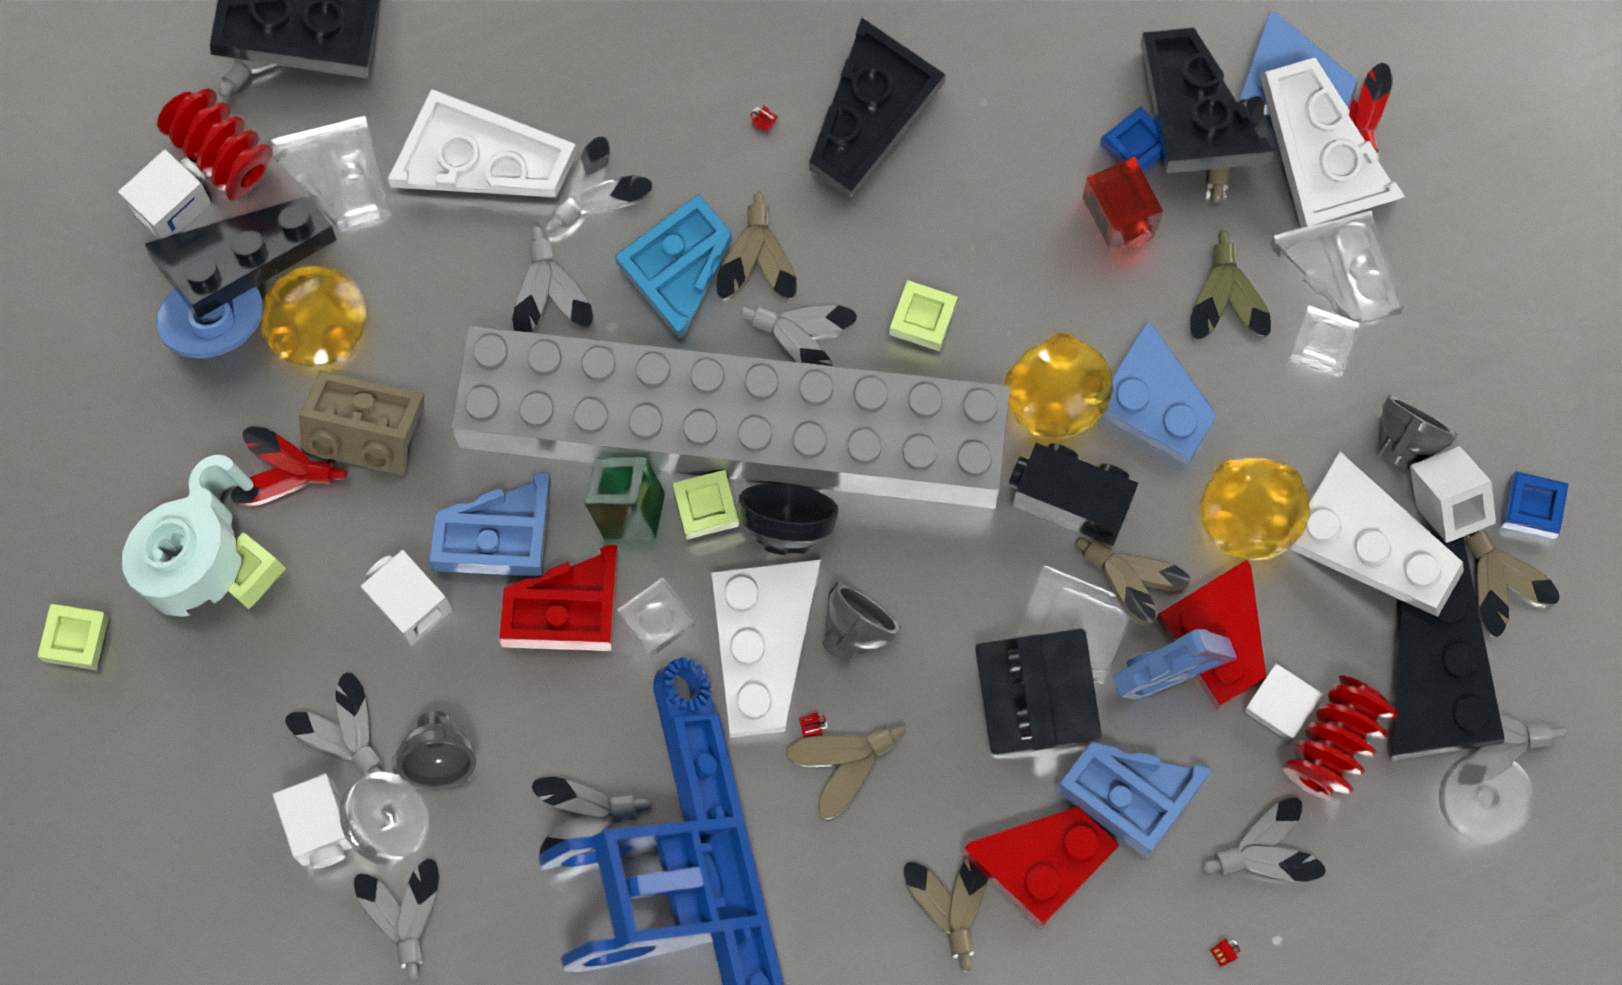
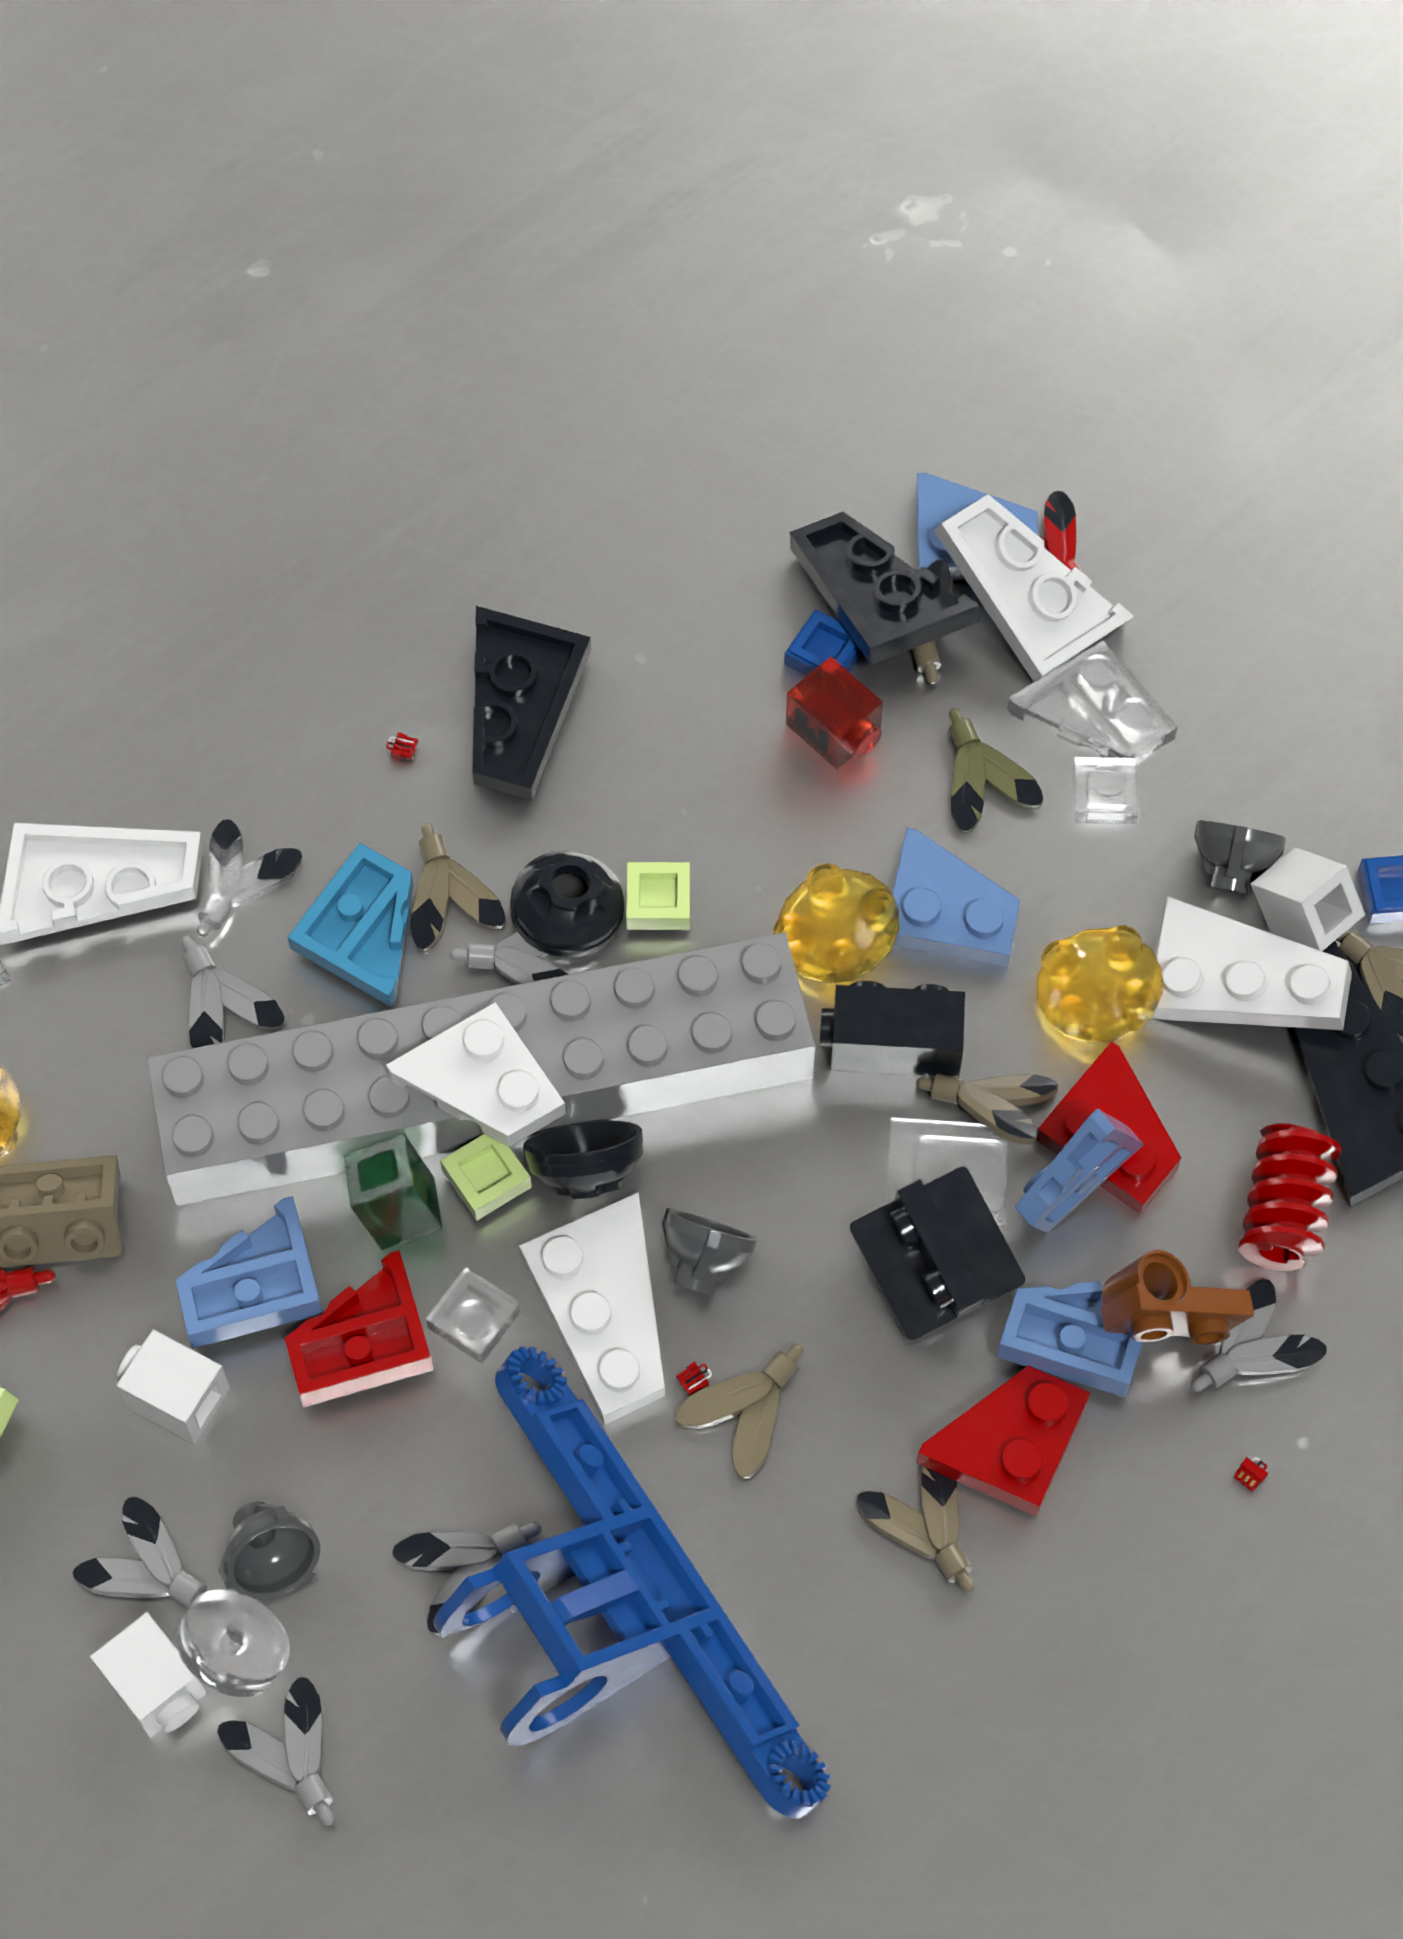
camera: 20 degrees left, 10 degrees down
white tile [1244,663,1323,743] -> none
none -> white wing [386,1002,566,1147]
none -> black piece [509,850,624,958]
none -> dark orange plate [1101,1250,1255,1345]

